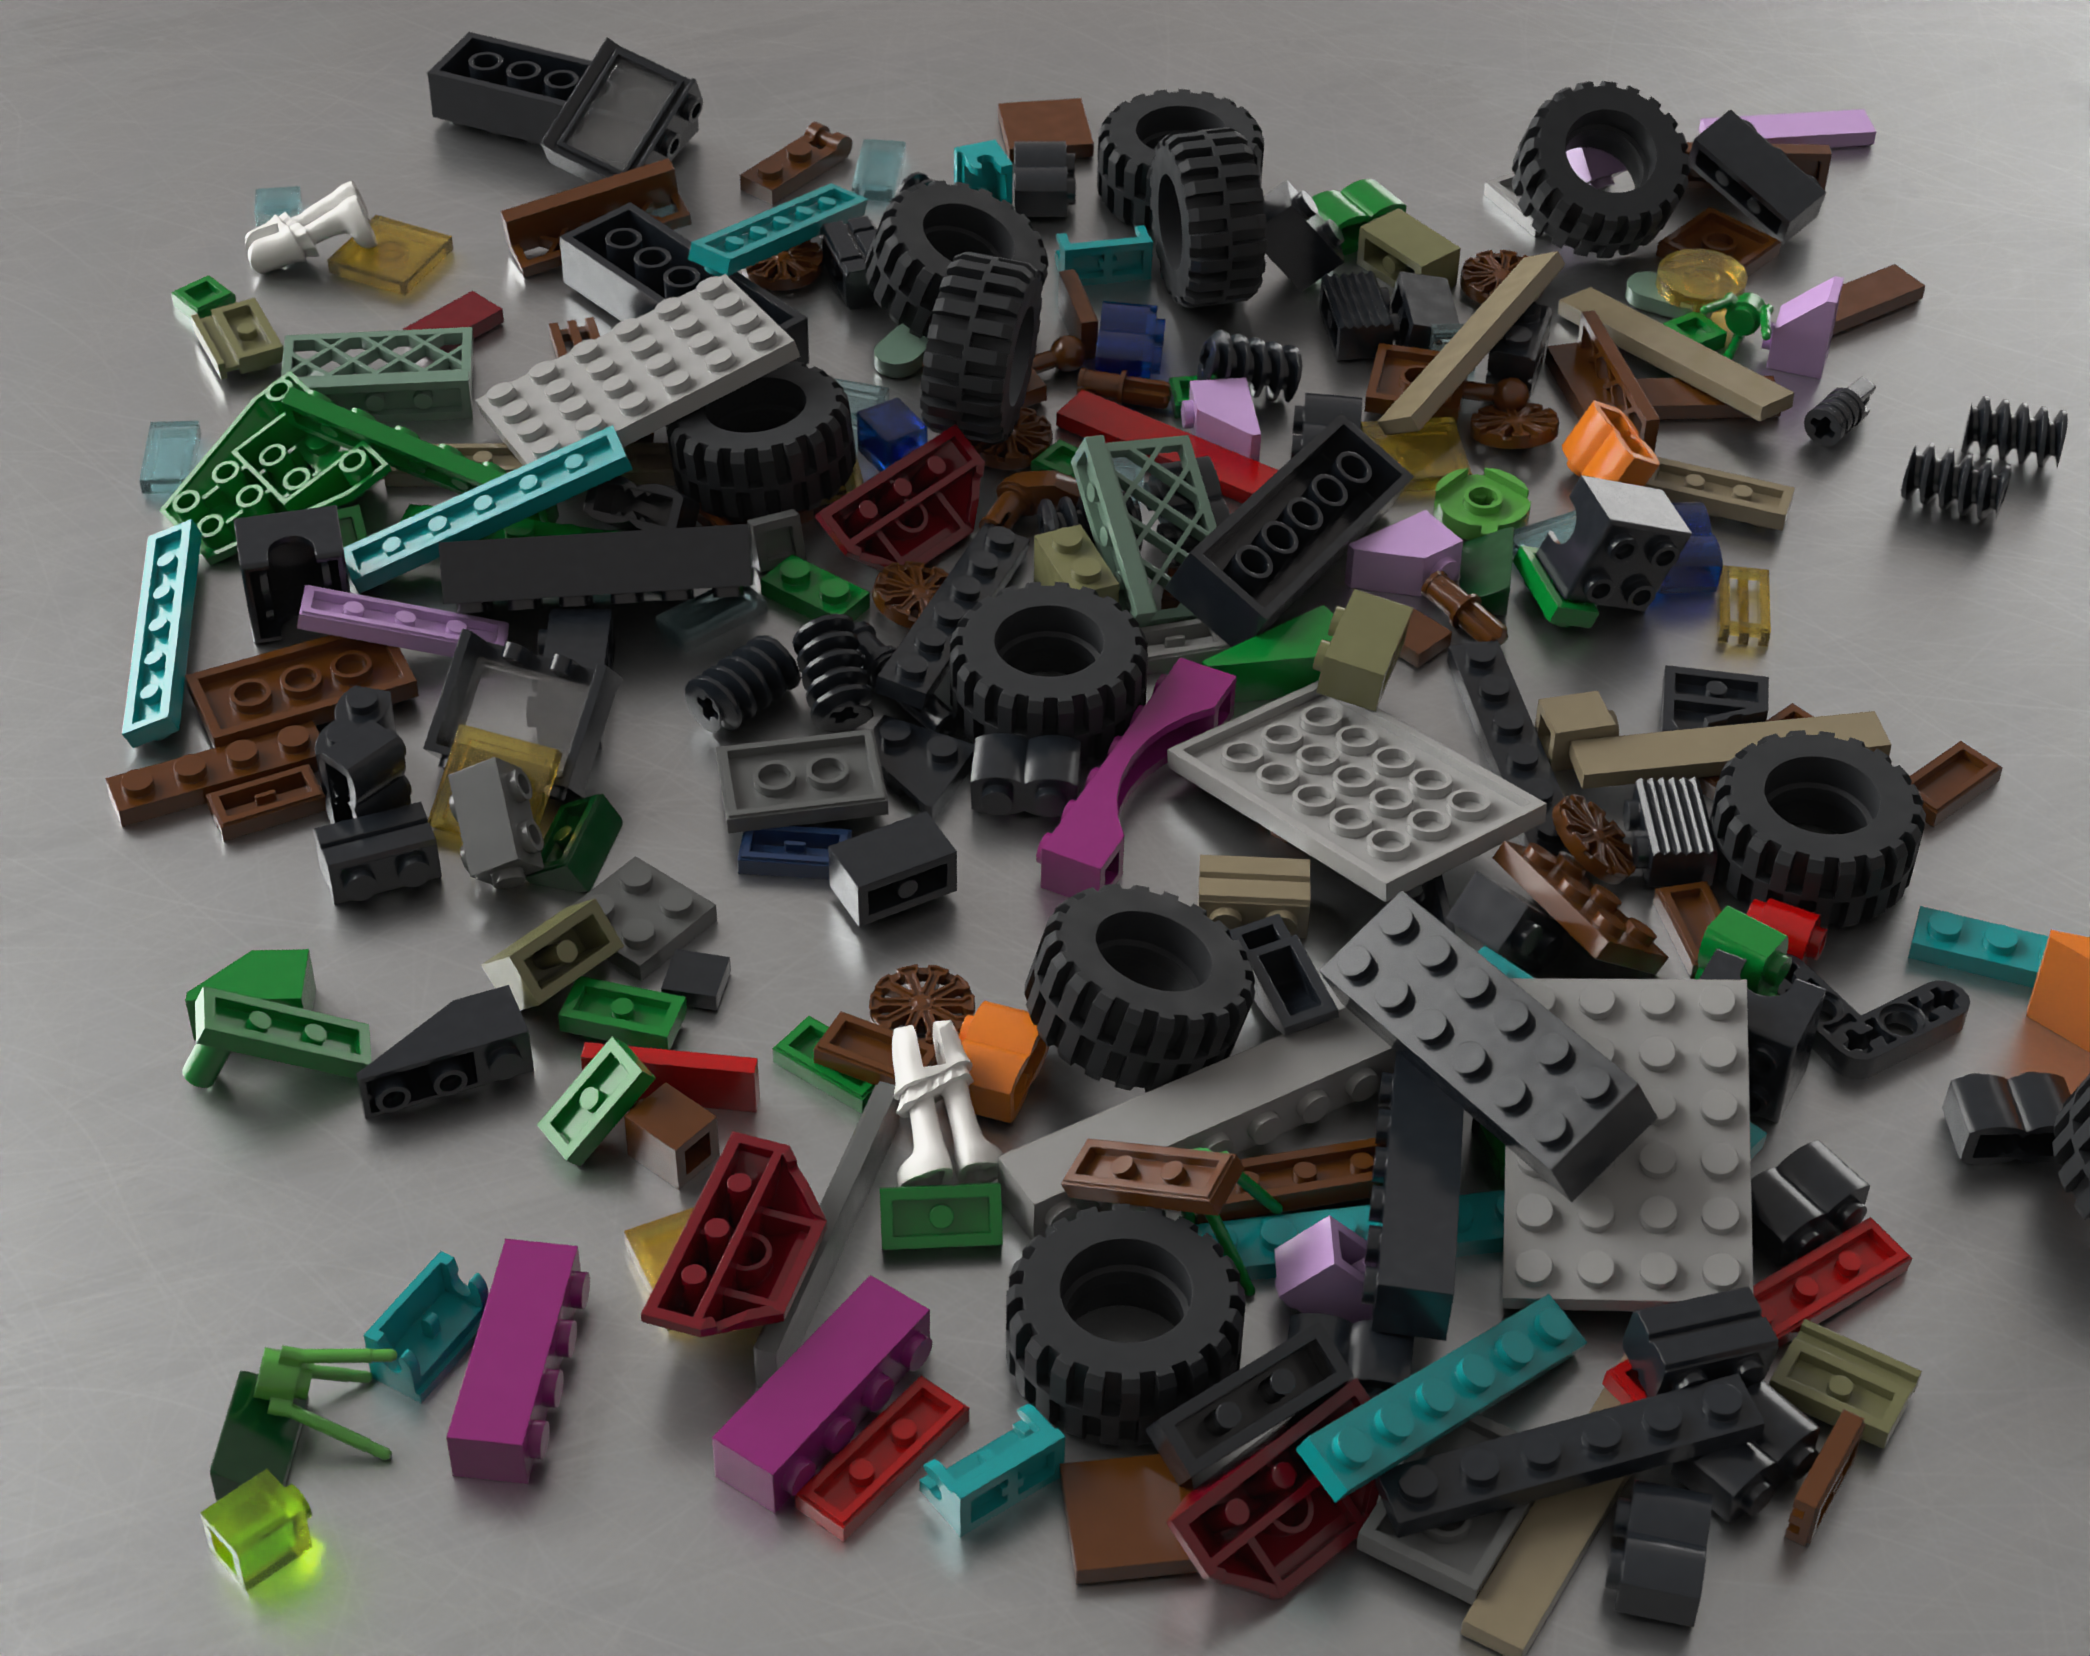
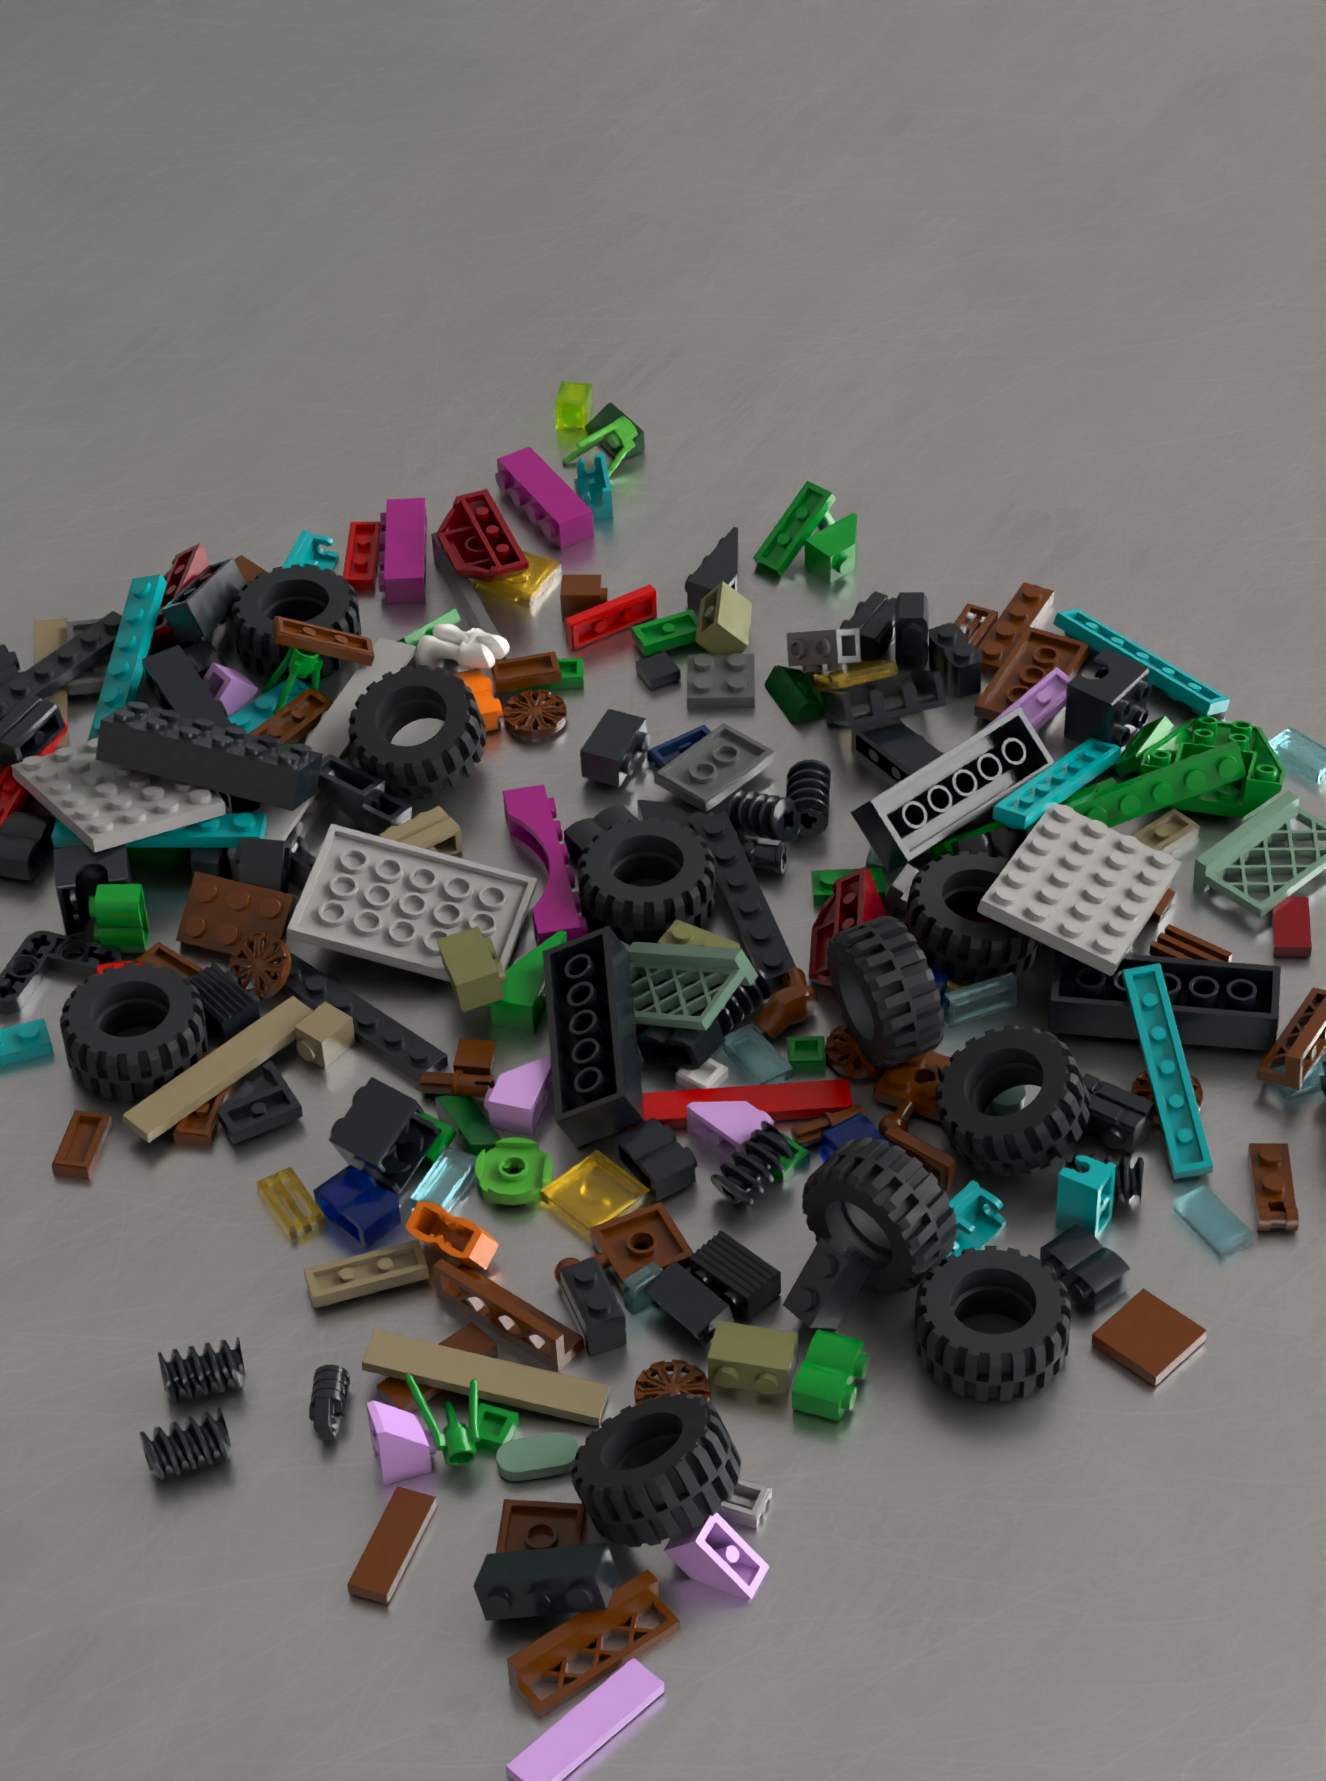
camera: 145 degrees right, 0 degrees up
plate [537,1037,656,1167] -> none
reddish brown wheel [872,561,949,629] -> none
dark tan tile [1377,251,1565,435] -> none
reddish brown wheel [1470,402,1559,449] -> none
clear yellow tile [1655,248,1748,313] -> none

